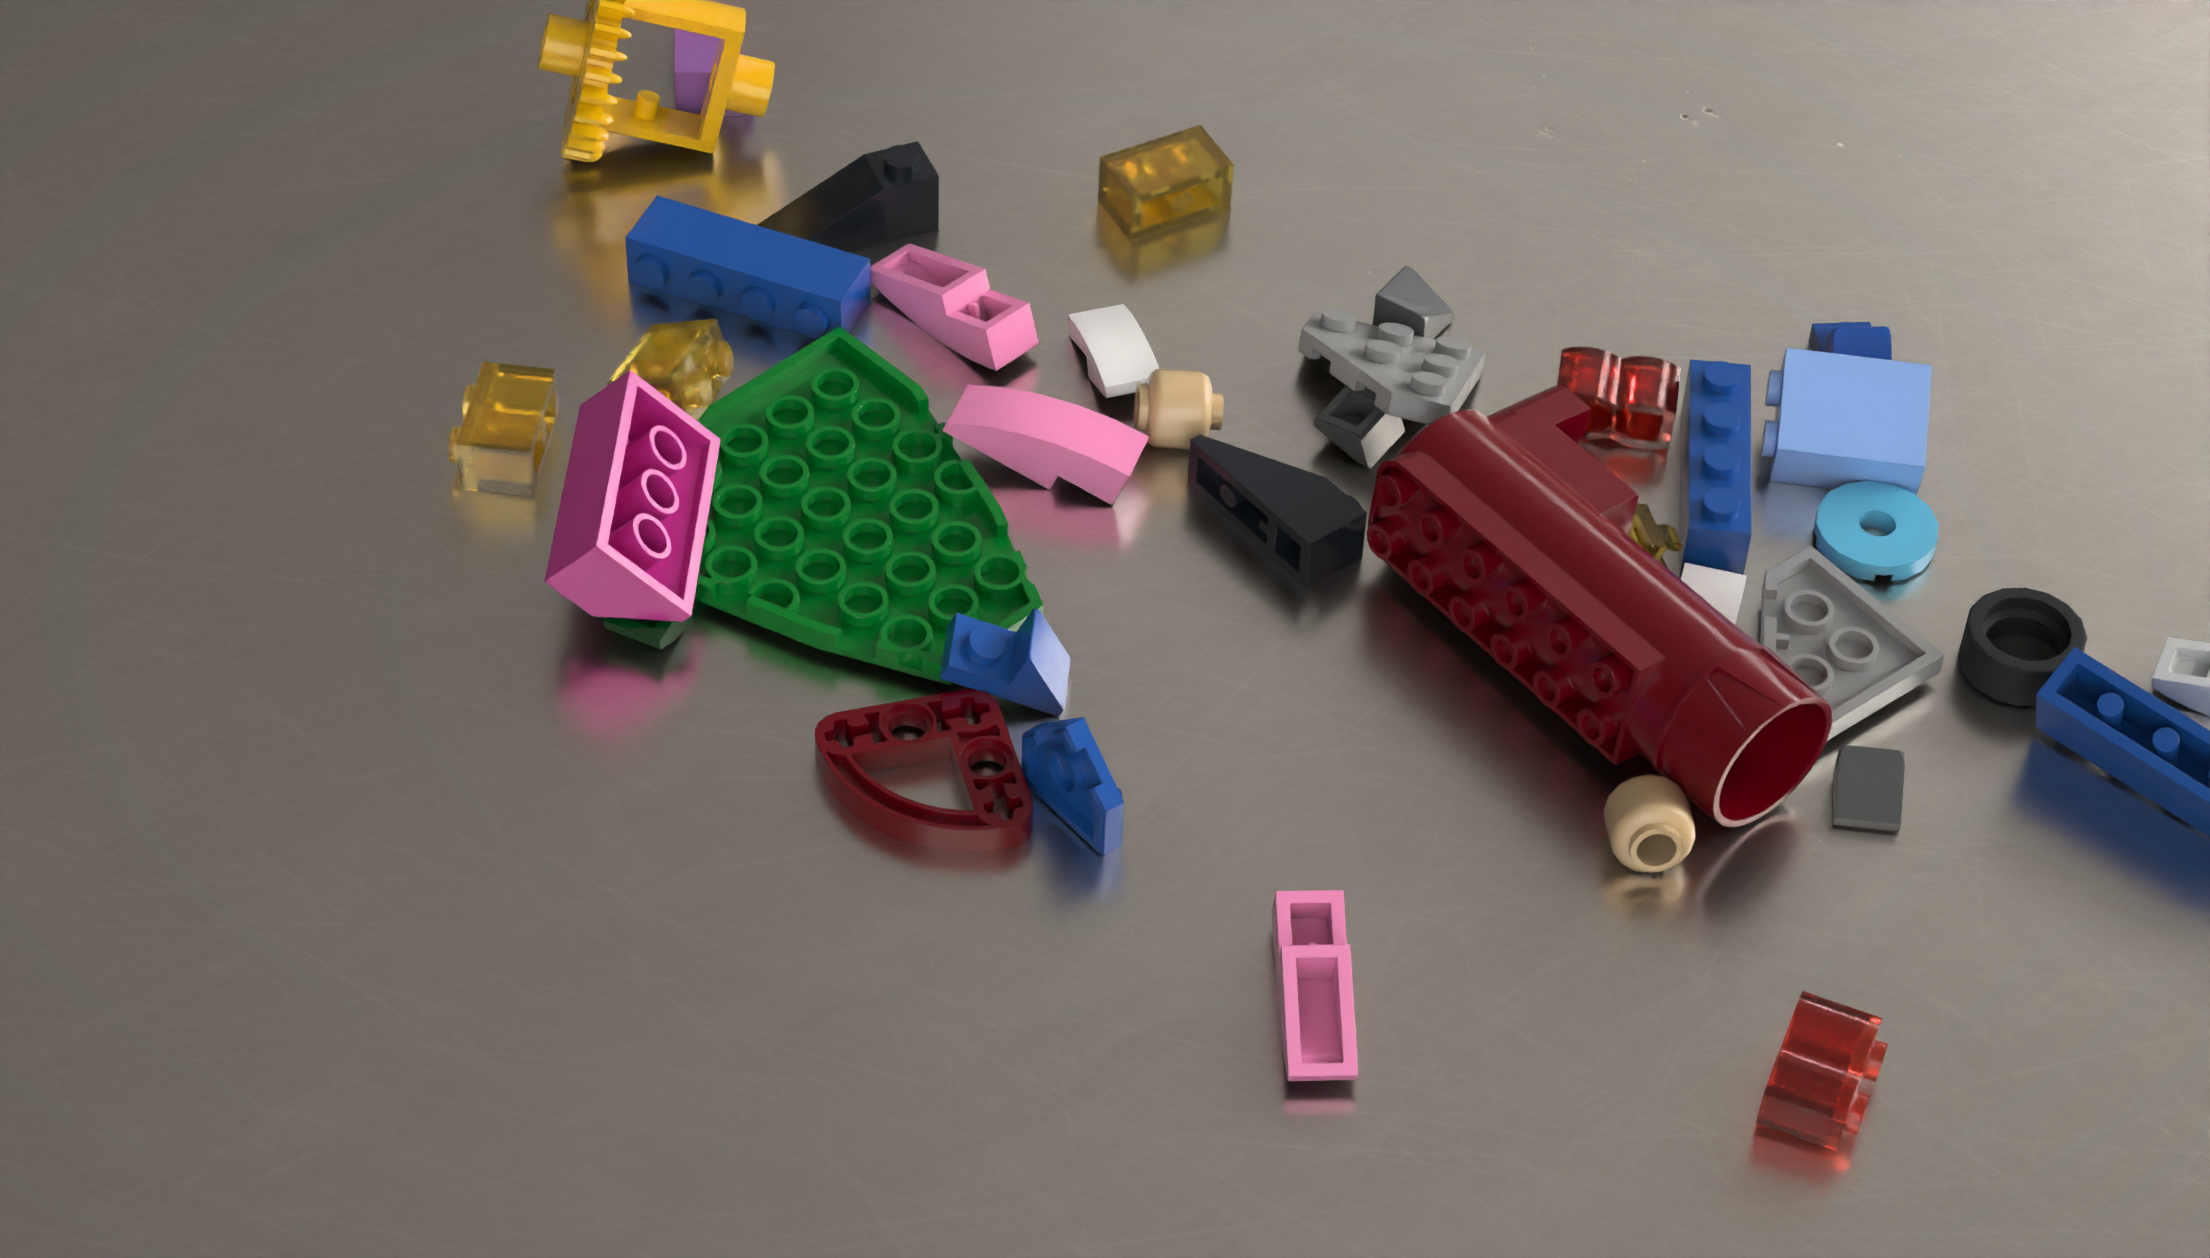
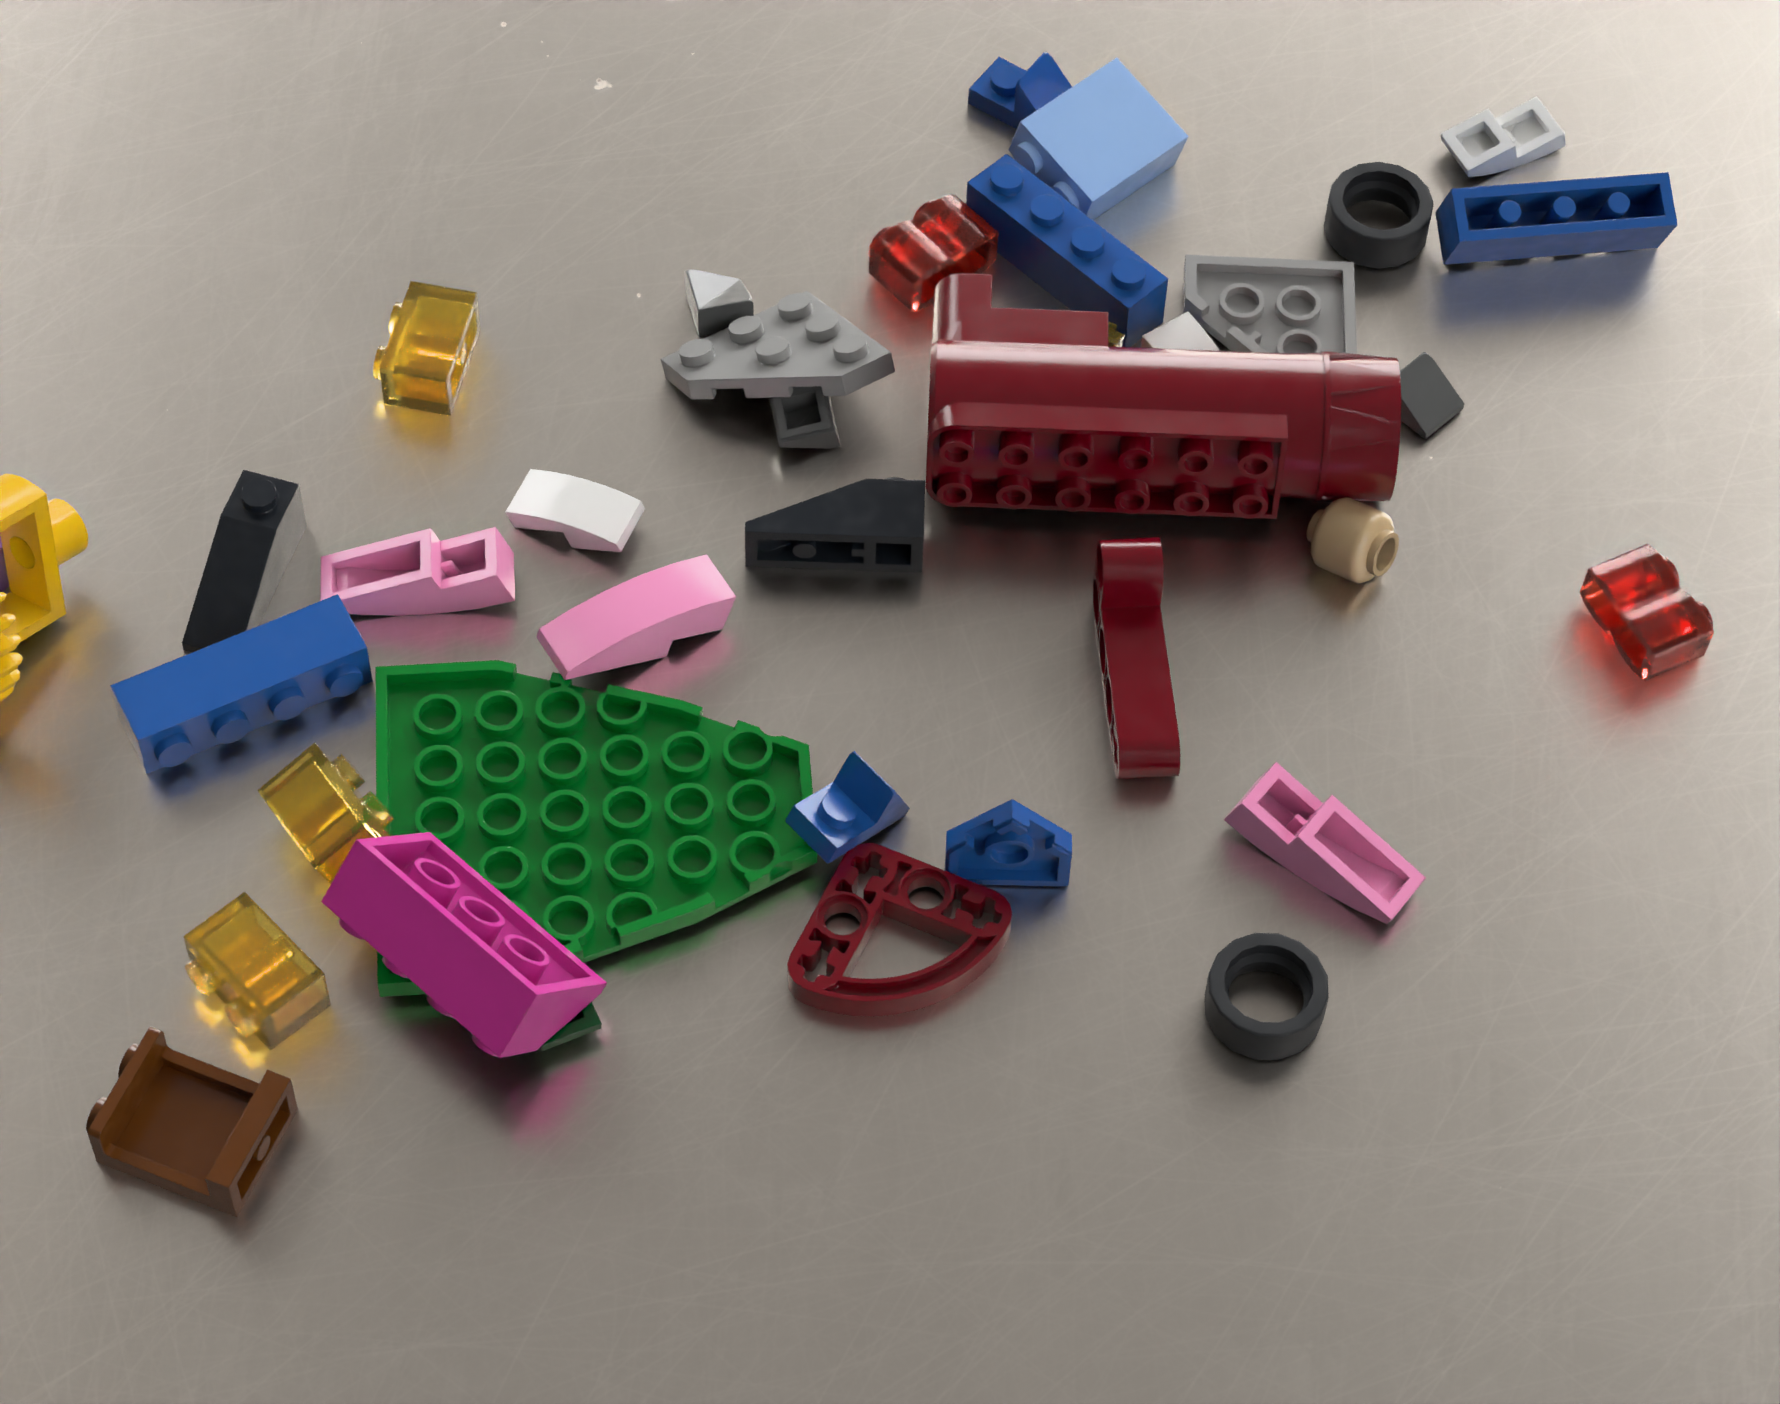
camera: 50 degrees left, 10 degrees up
tan head [1133,368,1224,450] -> none
medium azure tile [1813,480,1939,581] -> none
none -> reddish brown panel [86,1027,298,1218]
none -> dark red beam [1093,537,1180,779]
none -> black tyre [1205,933,1329,1060]

